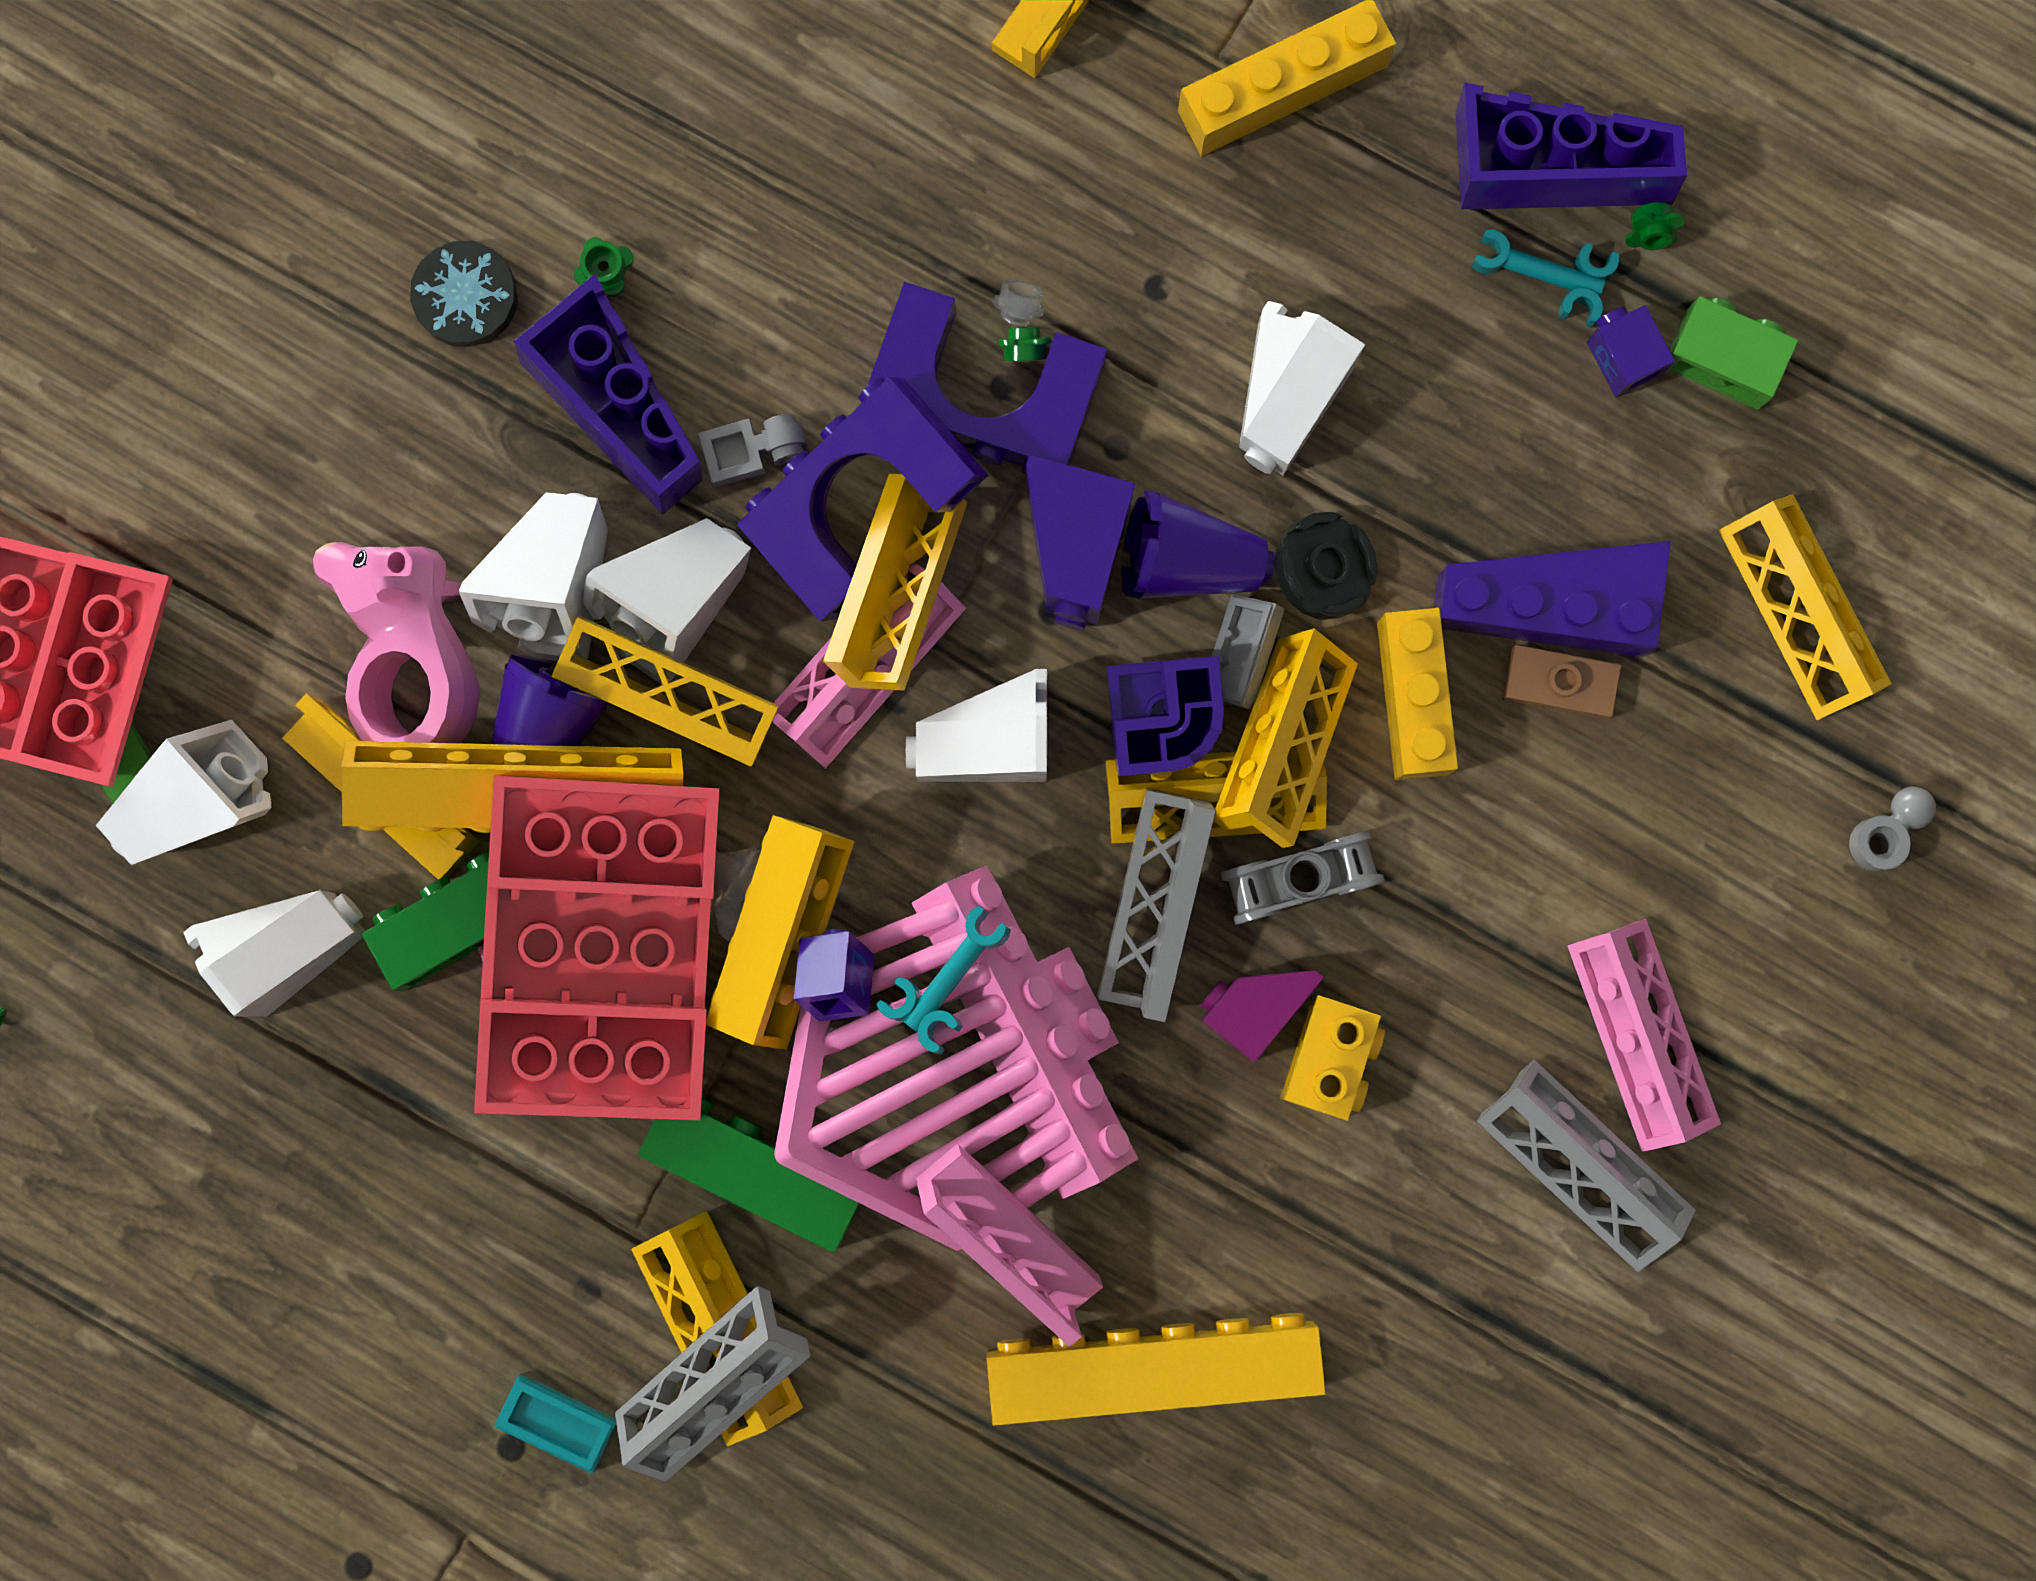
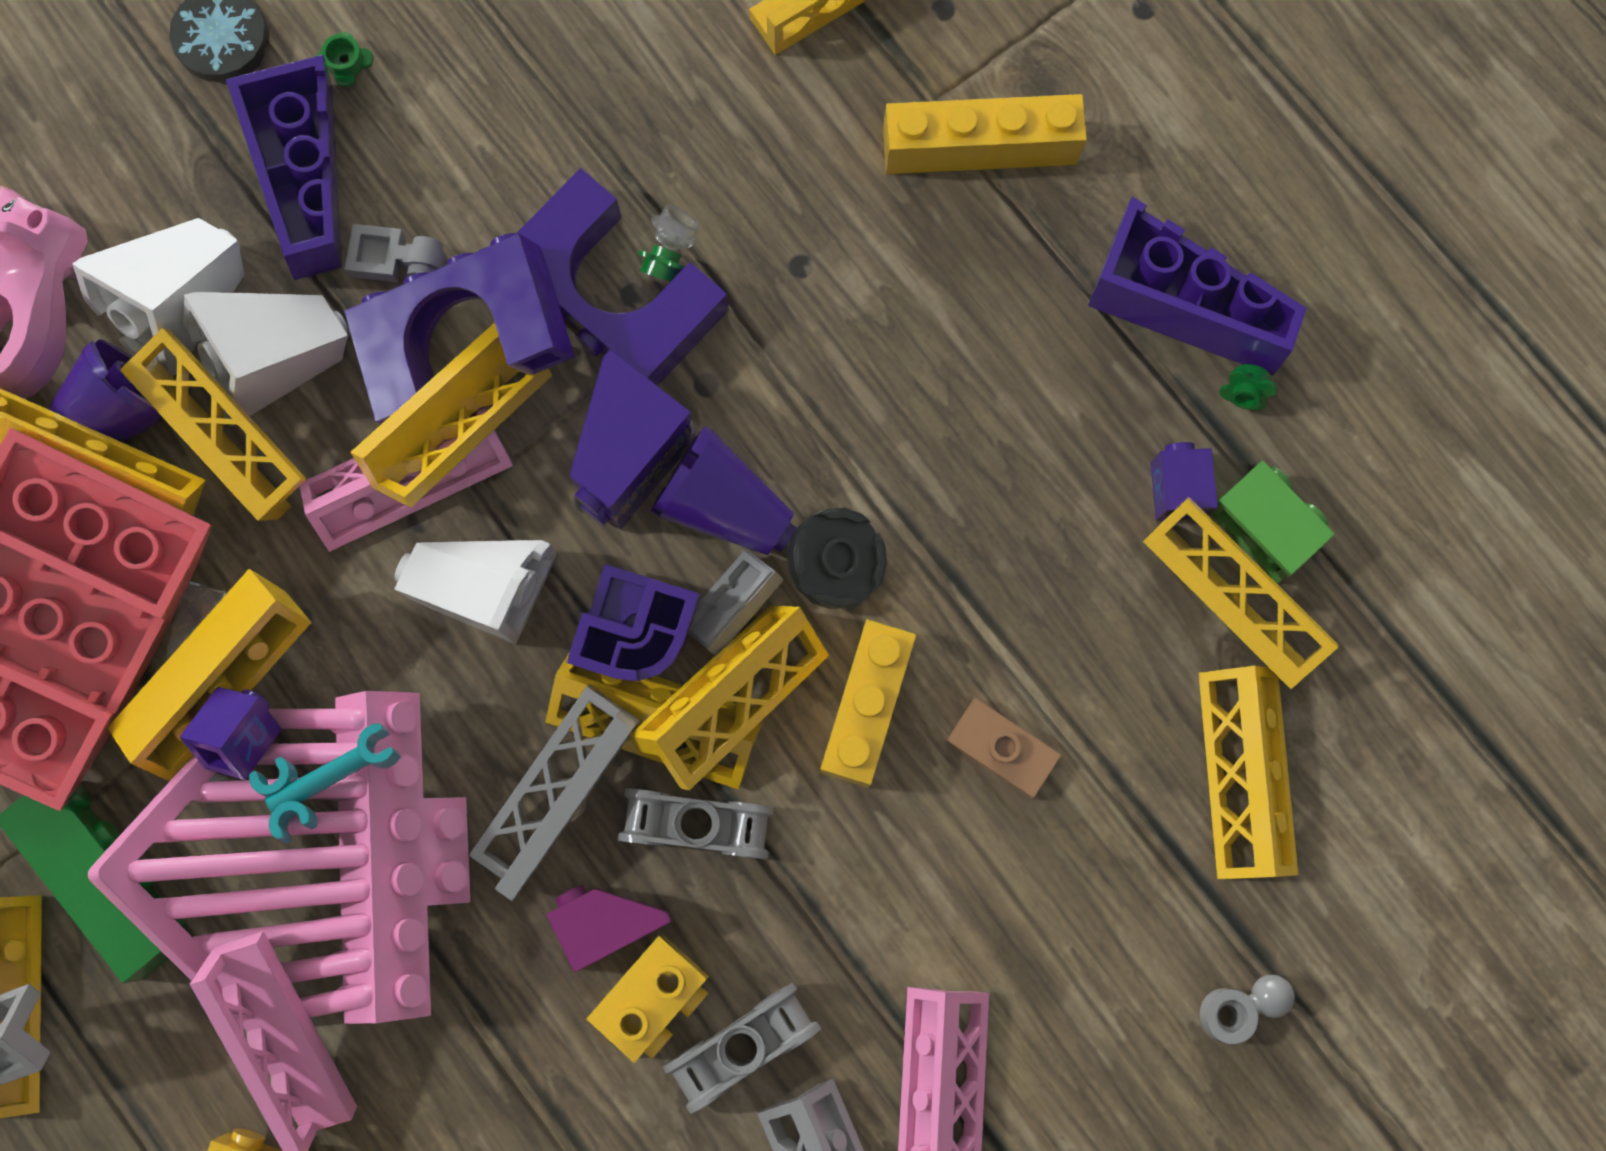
camera: 15 degrees right, 5 degrees down
white slope [1239,301,1365,476] -> none
dark purple wedge [1434,541,1671,657] -> none
teal bar [1472,229,1619,328] -> none
none -> light grey piece [662,982,822,1114]
none -> yellow fence [1143,497,1339,689]

